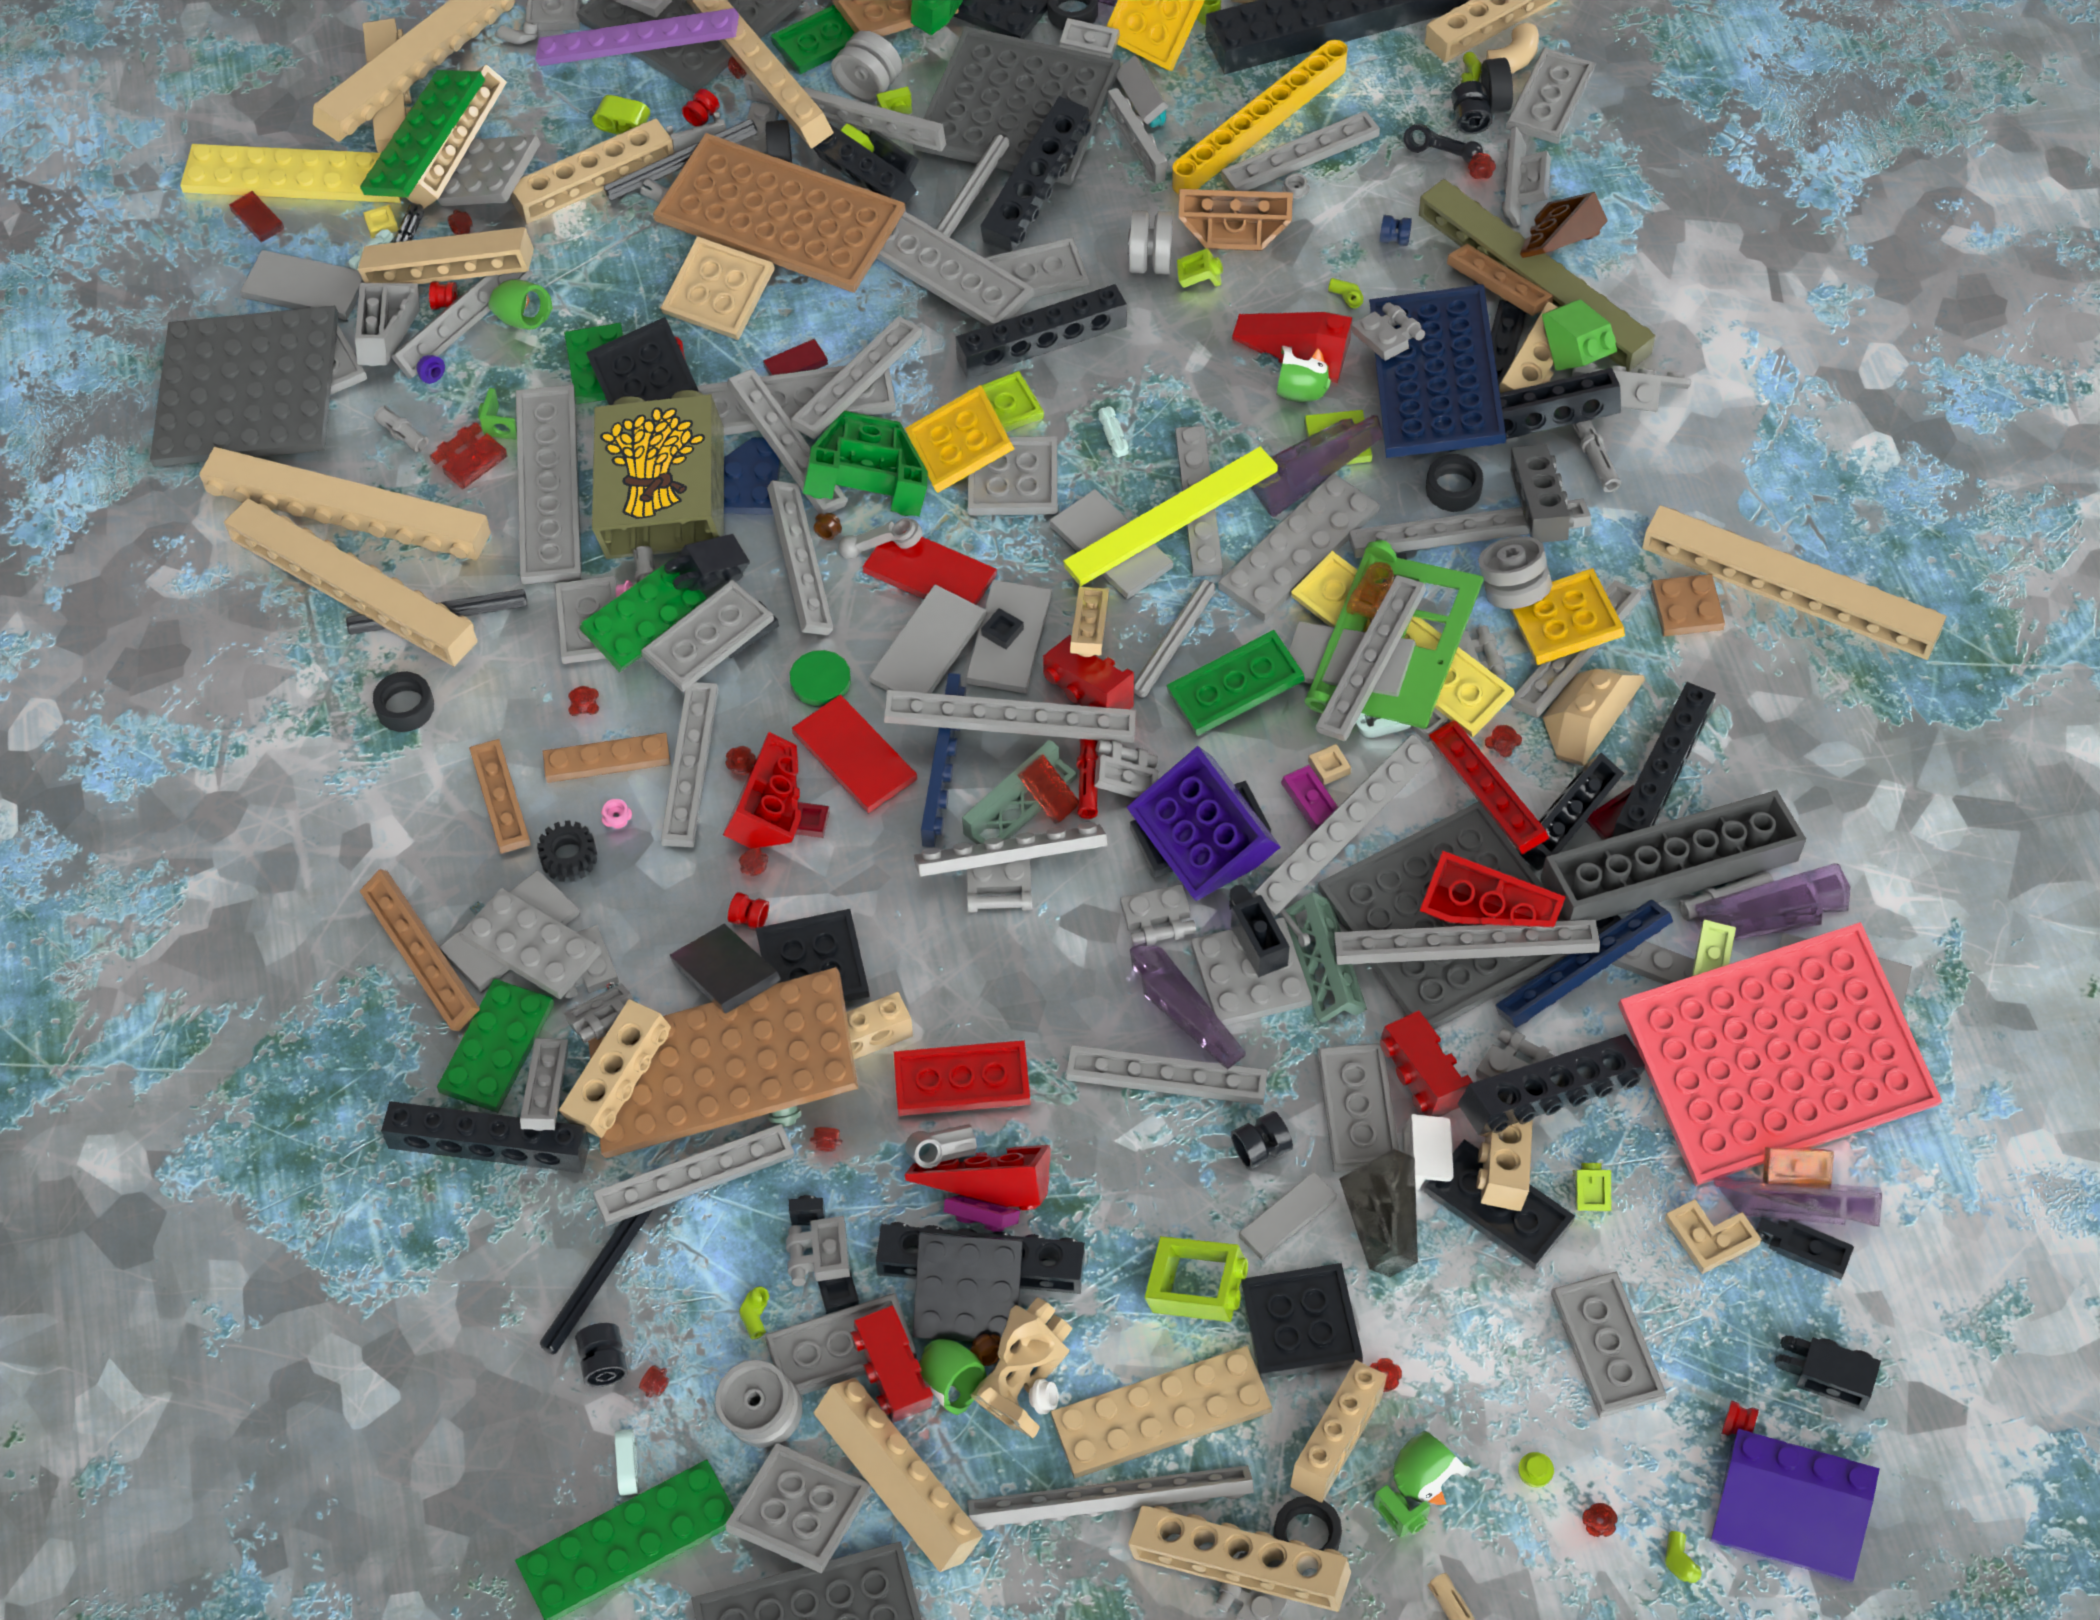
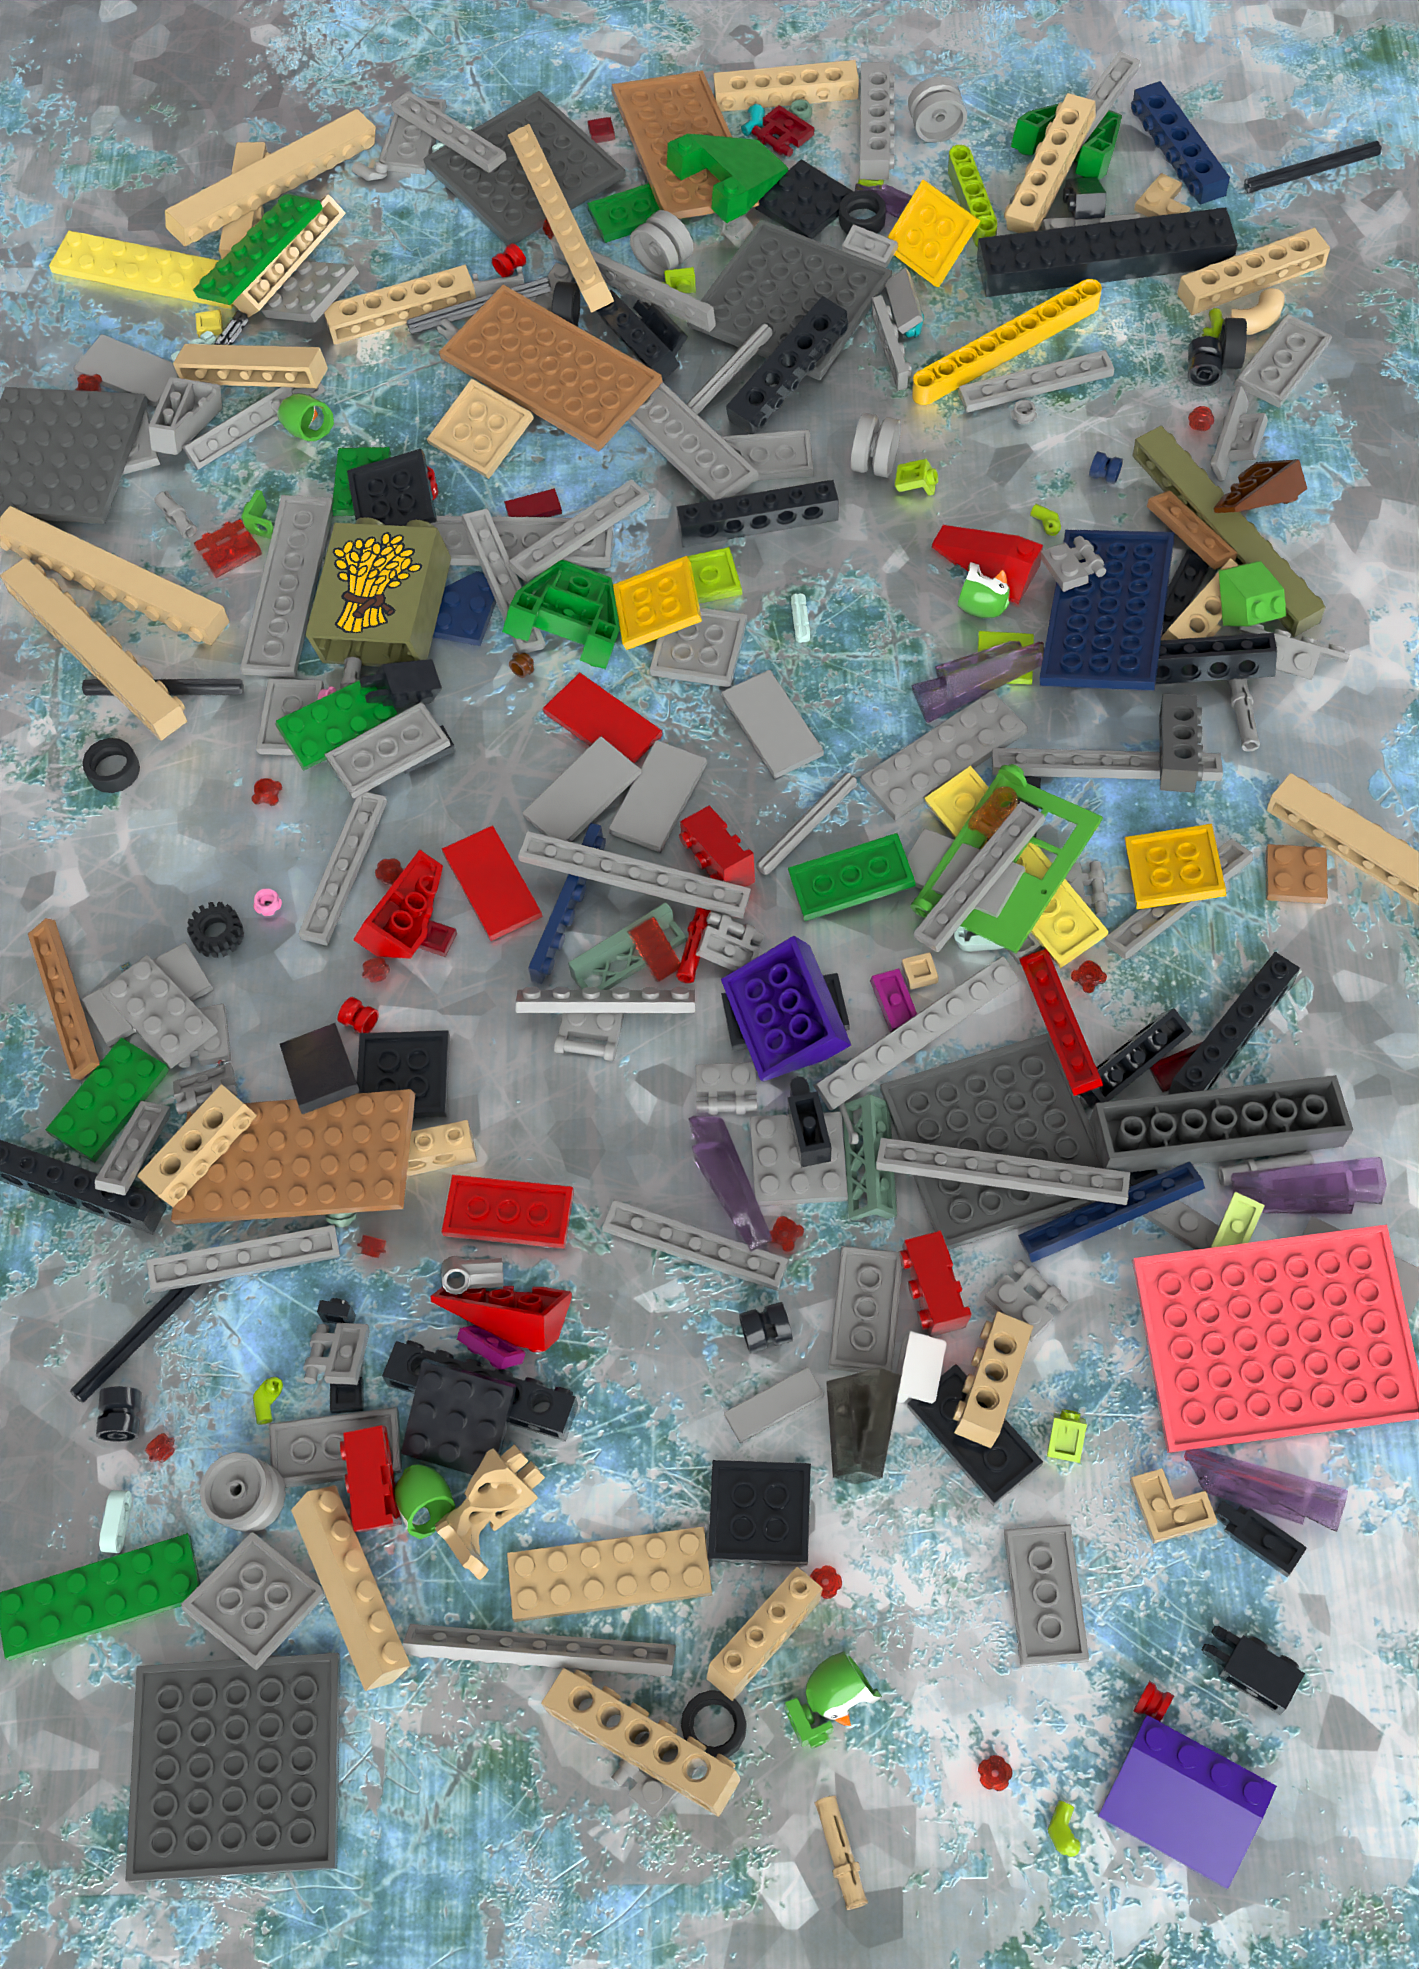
camera: 15 degrees right, 5 degrees up
clear red tile [229,191,284,243] -> none
dark purple plate [416,355,445,384] -> none
red wheel [429,281,458,310] -> none
clear red plate [447,209,473,235] -> none
medium nougat plate [469,739,531,854] -> none
medium lavender plate [535,8,739,66] -> none
medium nougat plate [543,733,671,783] -> none
lime beam [592,95,651,135] -> none
light grey plate [767,480,834,635] -> none
green tile [790,650,851,706] -> none
light grey piece [838,518,923,559] -> none
lime tile [841,123,875,152] -> none
reddish brown plate [970,1334,1001,1366] -> none
black plate [981,608,1024,650] -> none
white plate [1029,1379,1059,1414] -> none
neon yellow tile [1063,446,1278,587] -> none
tan plate [1070,587,1109,657] -> none
lime window [1144,1236,1248,1322] -> none
light grey plate [1175,426,1223,577] -> none
medium nougat wedge [1178,189,1293,251] -> none
black piece [1403,123,1484,164] -> none
red wedge [1419,851,1566,928] -> none
black tyre [1425,454,1484,512] -> none
black brick [1457,1034,1645,1135] -> none
light grey wheel [1478,536,1553,609] -> none
lime plate [1518,1452,1554,1488] -> none
tan wedge [1542,669,1645,766] -> none
clear orange plate [1763,1147,1834,1185] -> none
none -> clear red plate [75,374,102,392]
none -> clear red plate [767,1216,804,1252]

